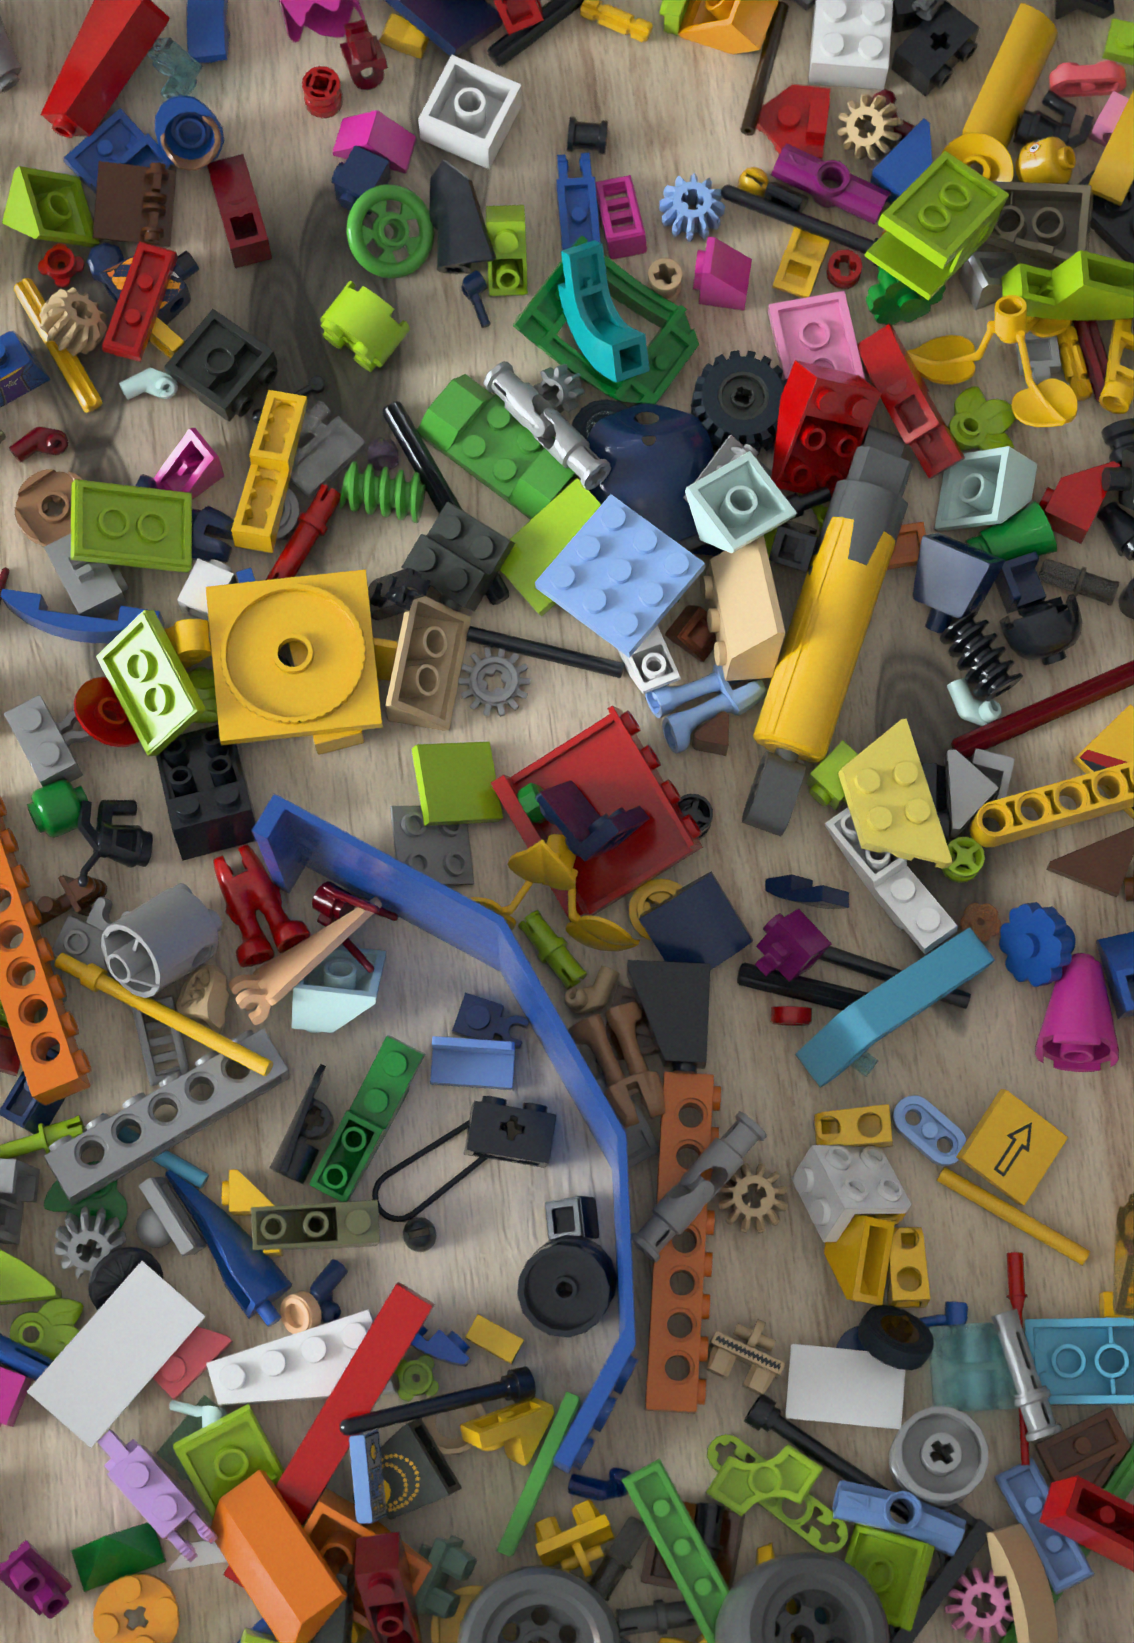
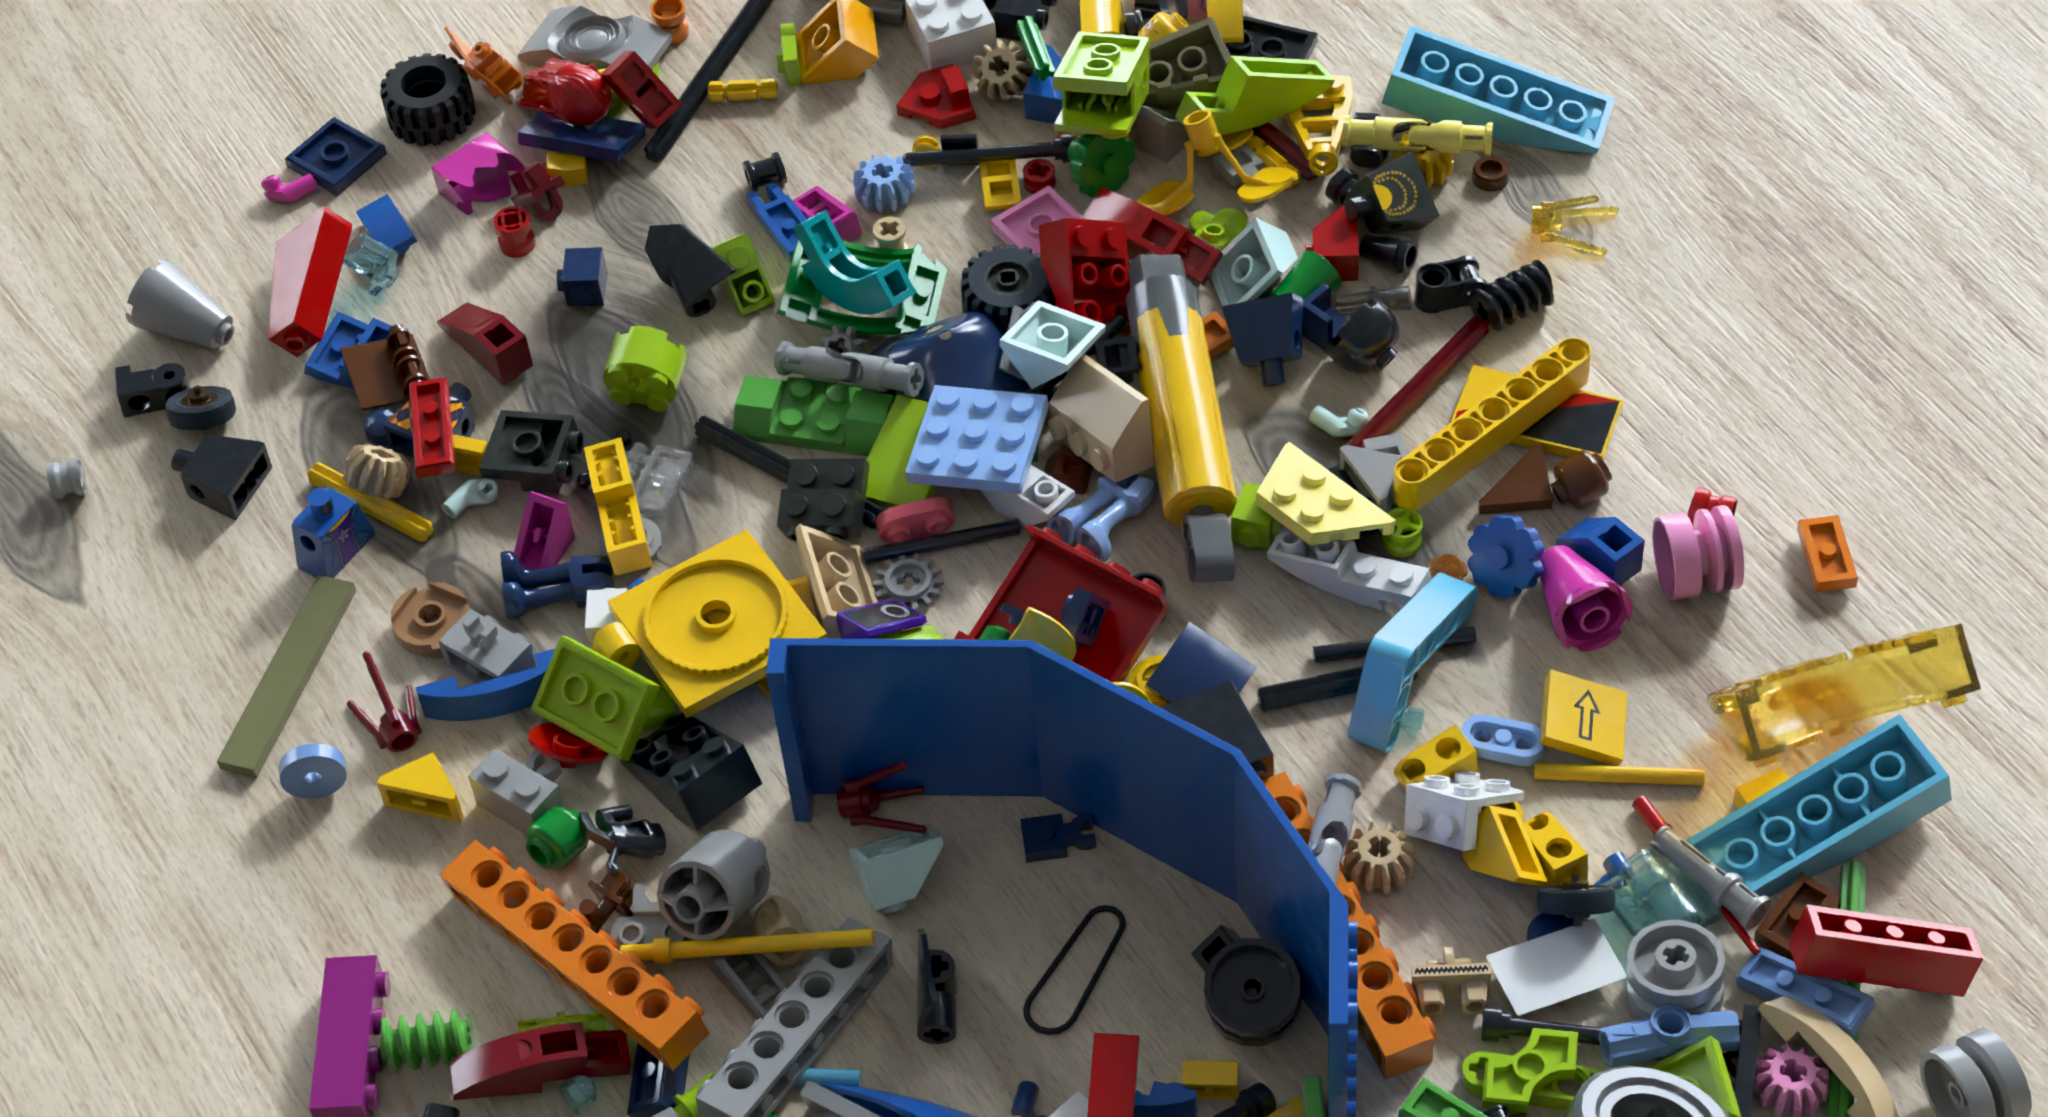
camera: 20 degrees left, 25 degrees down
lime slope [2,166,99,248] -> none
dark red arm [9,427,68,463] -> none
red plate [38,243,85,288] -> none
lime tile [71,479,192,573] -> none
blue piece [155,95,224,171] -> none
red piece [213,844,311,967] -> none
yellow slope [222,1169,283,1257] -> none
light nougat flag [228,897,382,1025] -> none
olive slope [251,1200,380,1250] -> none
red pin [265,484,341,580] -> none
green slope [309,1035,425,1202] -> none
dark pink slope [332,110,416,174] -> none
bright green piece [340,461,426,523] -> none
bright green plate [346,184,434,279] -> none
hinge [367,437,399,471] -> none
black hinge [368,568,431,621] -> none
pearl dark grey hinge [403,1217,436,1252] -> none
white brick [418,55,522,169] -> none
medium blue panel [430,1036,516,1090] -> none
dark blue hand [462,270,491,328] -> none
black brick [464,1096,557,1168] -> none
reddish brown slope [692,711,729,756] -> none
dark pink slope [693,237,752,311] -> none
dark brown piece [740,1,789,136] -> none
magenta brick [755,908,832,982] -> none
dark blue slope [765,874,849,909] -> none
magenta piece [771,143,890,225] -> none
red tile [771,1006,812,1026] -> none
black piece [940,612,1023,701] -> none
none -> slope [836,599,927,639]
none -> coral plate [875,497,956,543]
none -> green axle [1016,16,1055,81]

